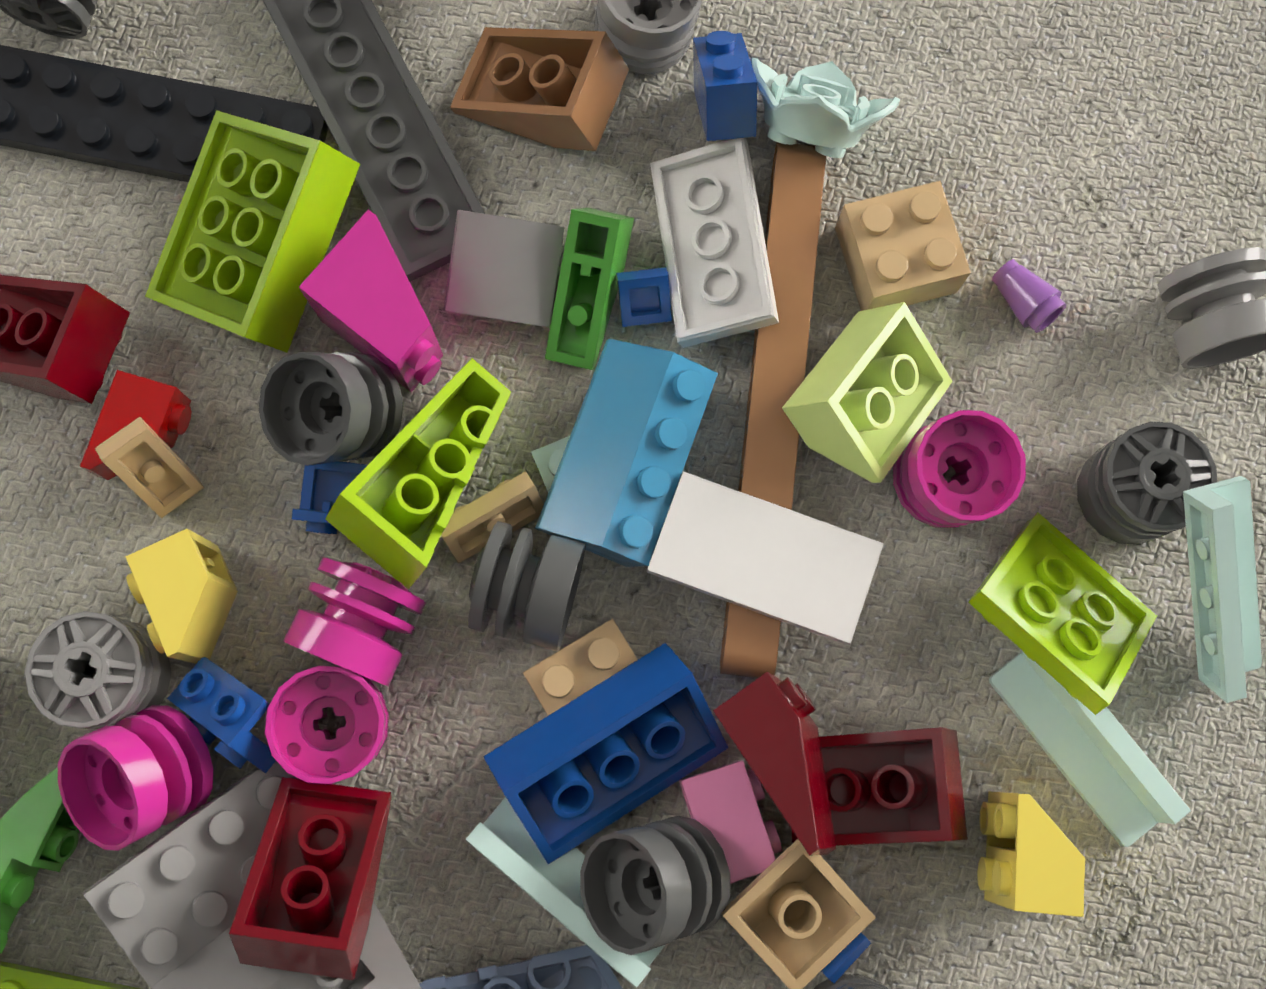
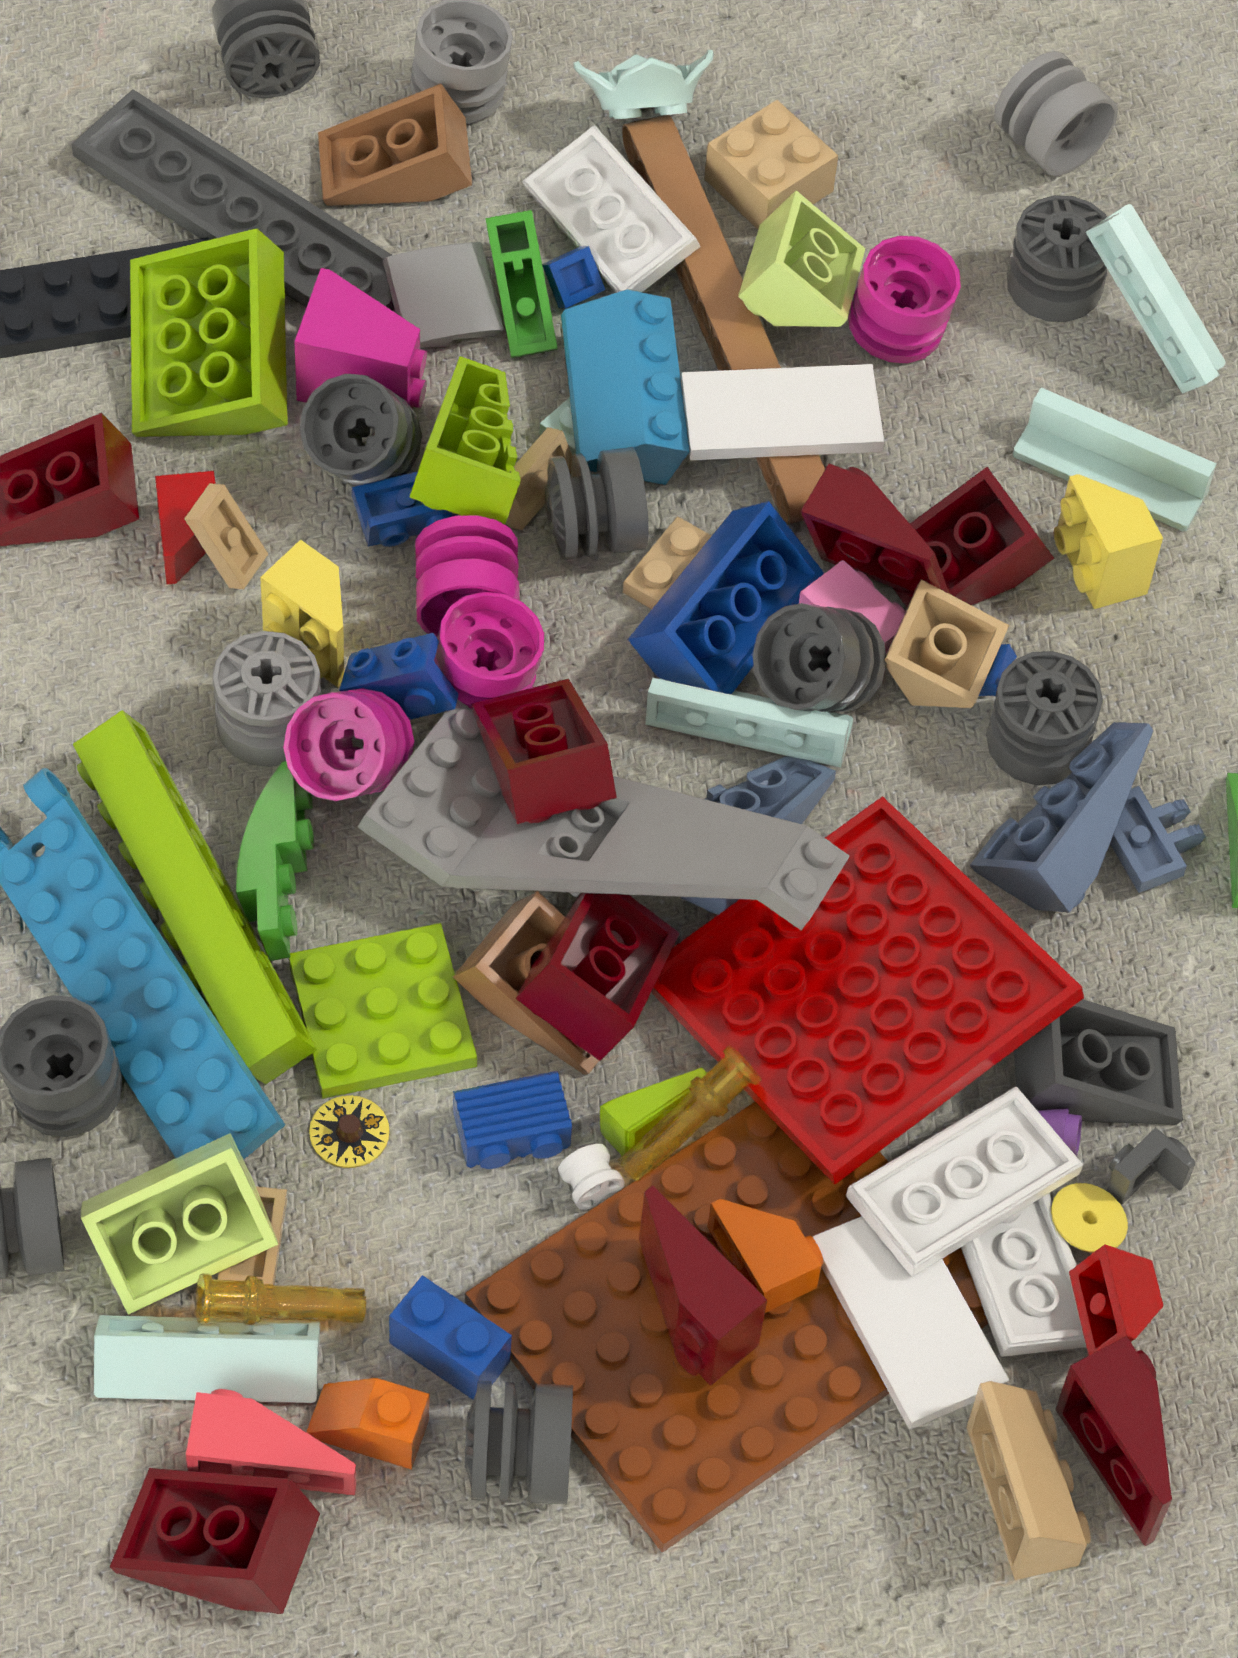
camera: 25 degrees left, 20 degrees down
blue brick [693,31,757,141] -> none
lime plate [968,512,1157,715] -> none
medium lavender cone [992,259,1067,333] -> none

